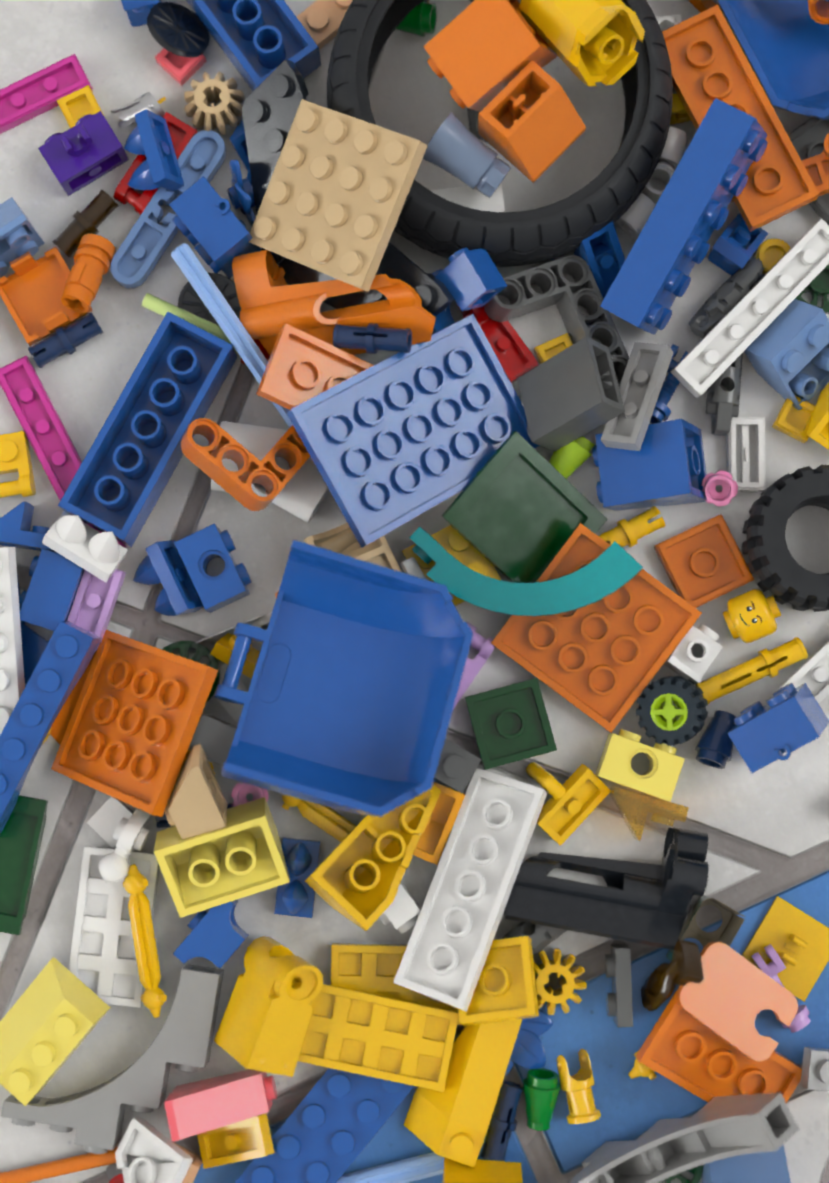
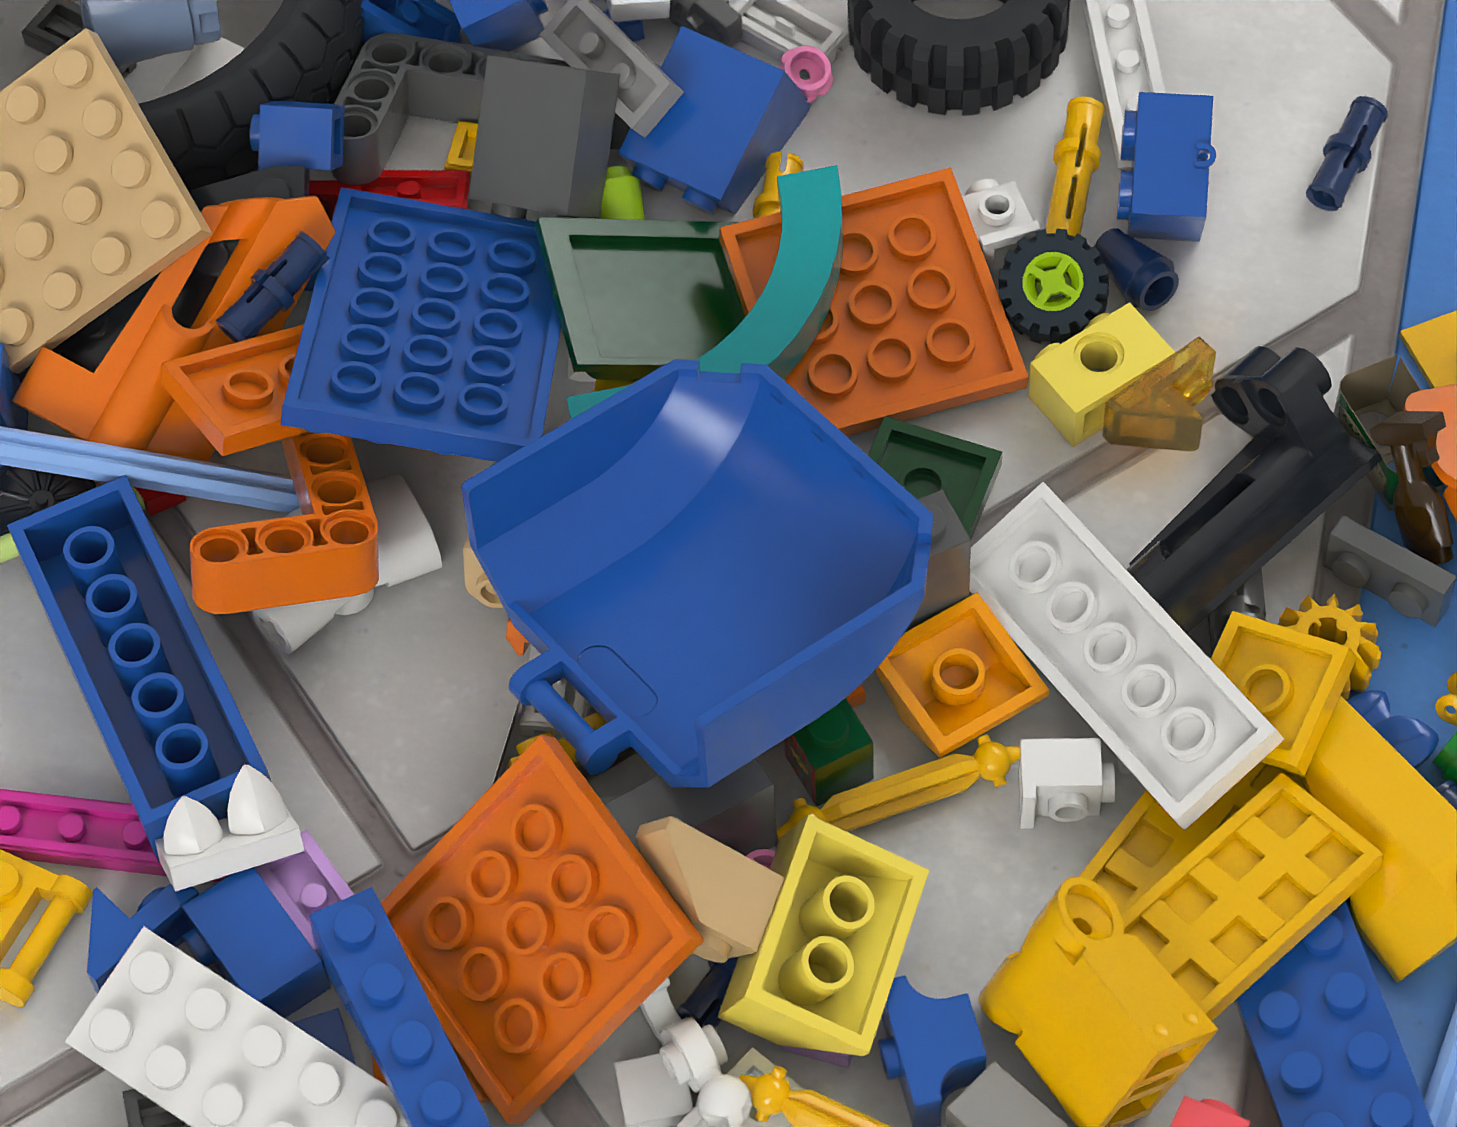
camera: 55 degrees left, 25 degrees down
blue tile [133,540,204,616] -> none
blue brick [174,523,252,613] -> none
blue tile [274,837,321,918] -> none
yellow wedge [305,784,441,931] -> none
yellow plate [526,762,611,846] -> none
orange tile [654,514,755,608] -> none
yellow head [722,589,782,643] -> none

